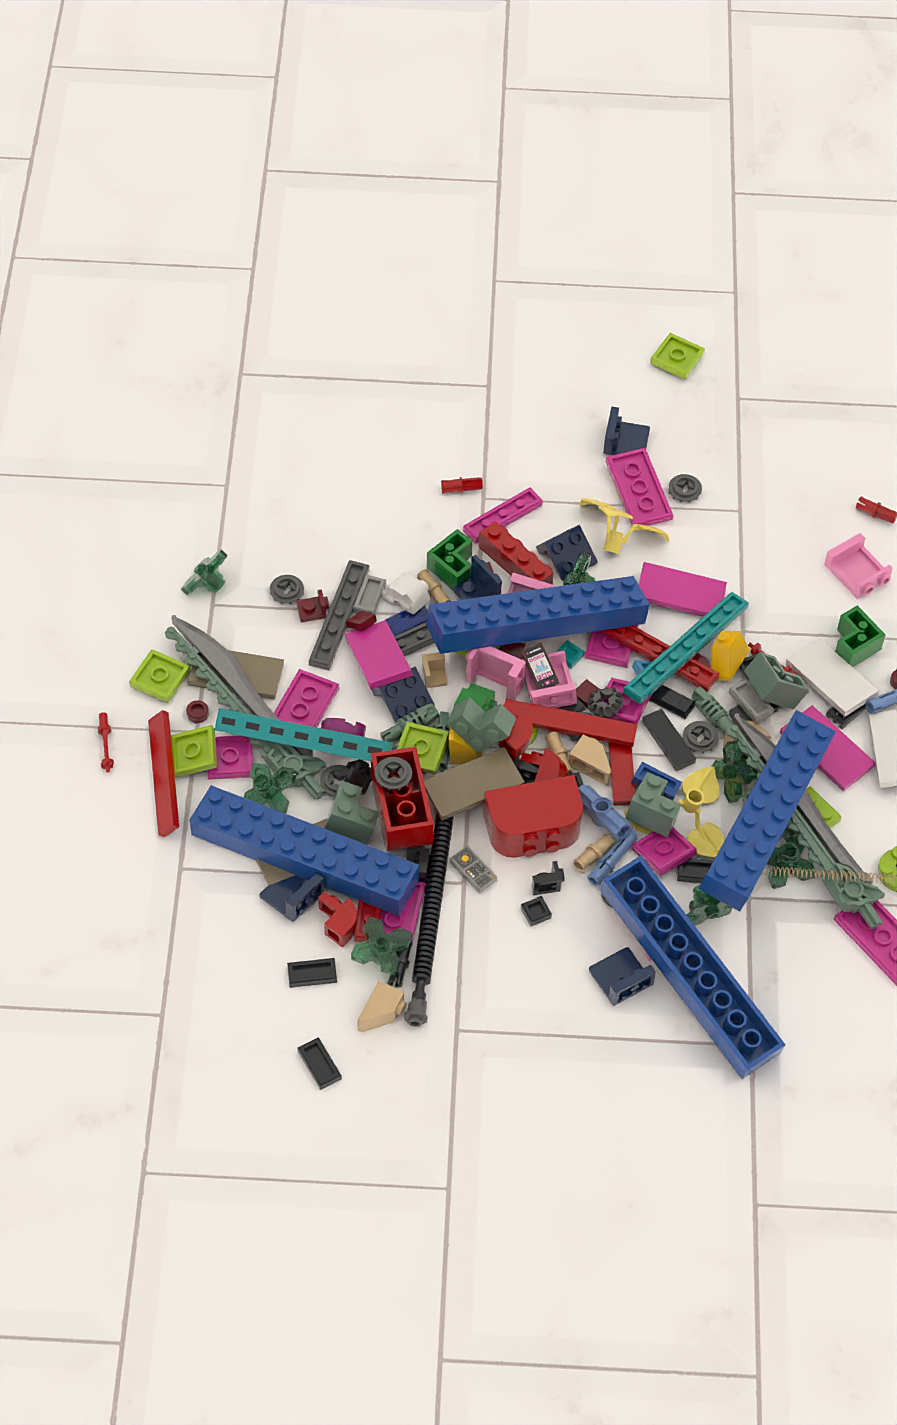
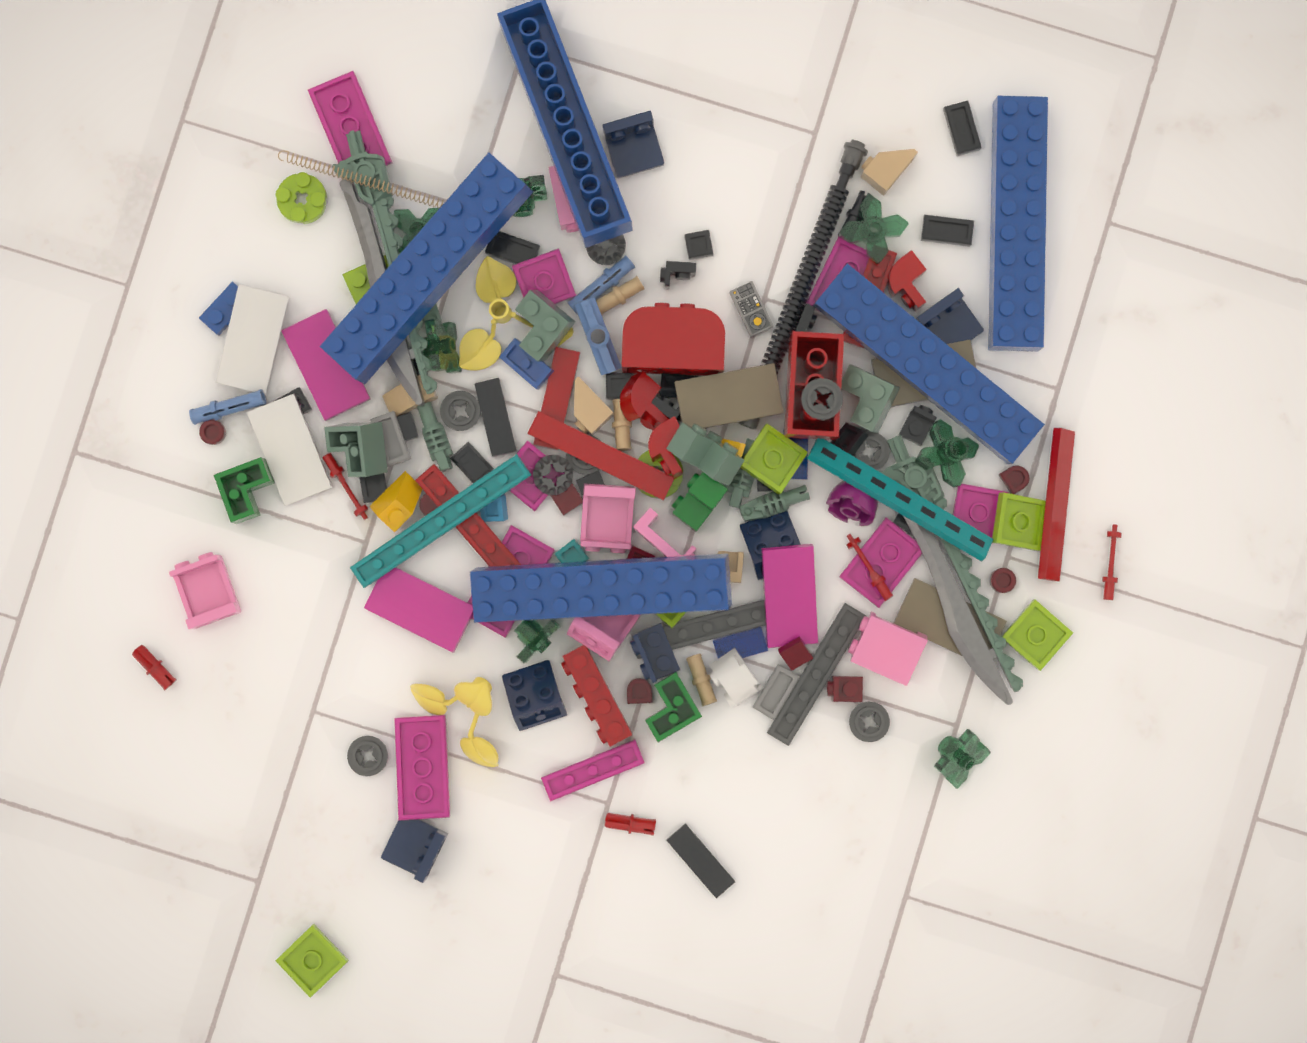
camera: 160 degrees left, 30 degrees up
tile [521,642,560,690] -> none
none -> black tile [666,823,735,899]
none -> red piece [846,534,894,601]
none -> bright pink panel [848,611,928,686]
none -> black bracket [898,405,937,446]
none -> blue brick [988,95,1048,352]
none -> dark red tile [998,465,1030,494]

